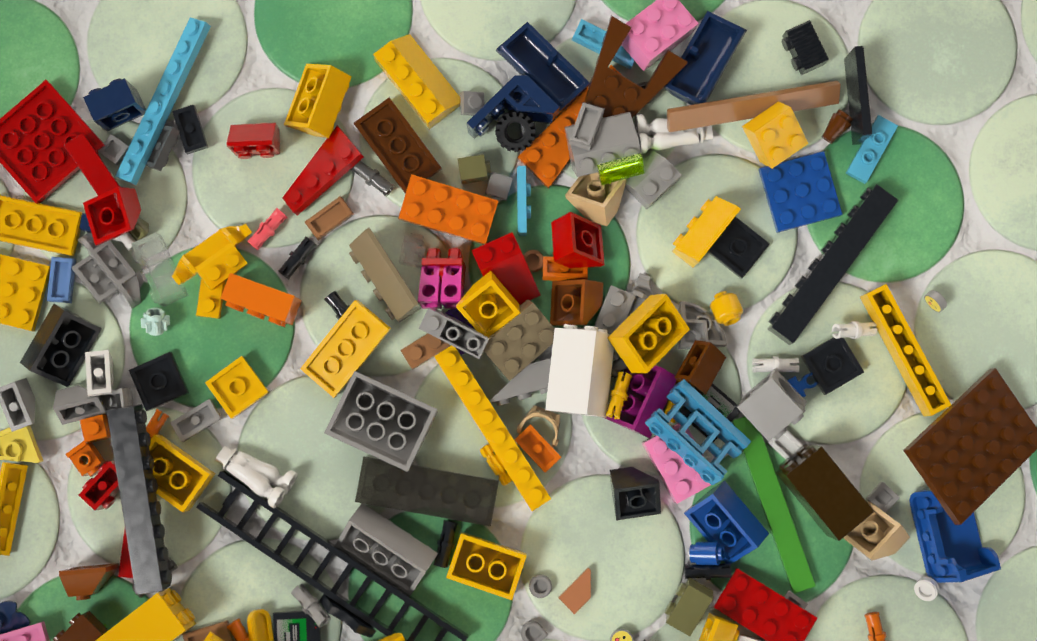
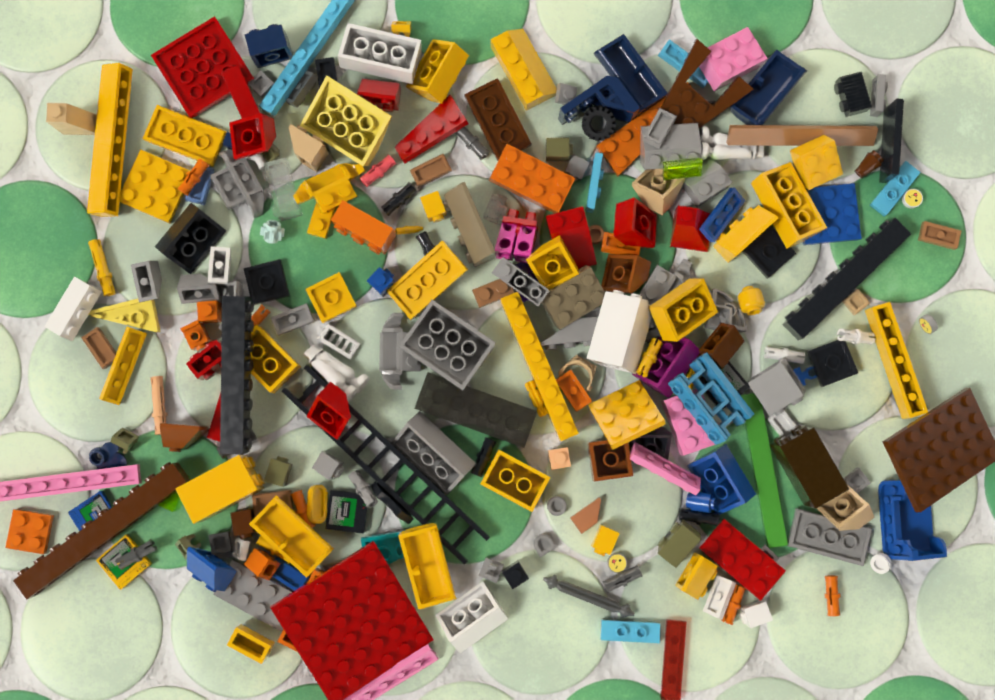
camera: 10 degrees right, 0 degrees up
none -> olive tile [110,428,139,454]
none -> light nougat pin [150,376,168,435]
none -> orange pin [177,158,210,196]
none -> olive brick [264,456,293,487]
none -> tan slope [289,124,329,172]
none -> light yellow slope [300,76,392,166]
none -> red slope [306,382,351,440]
none -> light grey slope [312,451,345,480]
none -> white slope [317,323,360,360]
none -> white brick [338,23,422,84]
none -> blue brick [367,267,395,297]
none -> light grey plate [379,313,421,390]
none -> yellow tile [391,21,412,37]
none -> yellow helmet [395,226,423,235]
none -> yellow brick [420,191,447,223]
none -> light nougat brick [548,447,571,470]
none -> dark orange brick [587,440,633,482]
none -> yellow plate [588,380,666,449]
none -> yellow brick [591,524,620,556]
none -> bright pink plate [630,442,701,495]
none -> red slope [670,205,710,252]
none -> blue plate [699,187,745,242]
none -> yellow slope [751,162,827,249]
none -> light grey tile [786,508,872,566]
none -> tan tile [842,289,870,315]
none -> light grey plate [870,74,888,117]
none -> light yellow tile [902,189,923,209]
none -> medium nougat plate [918,221,961,250]

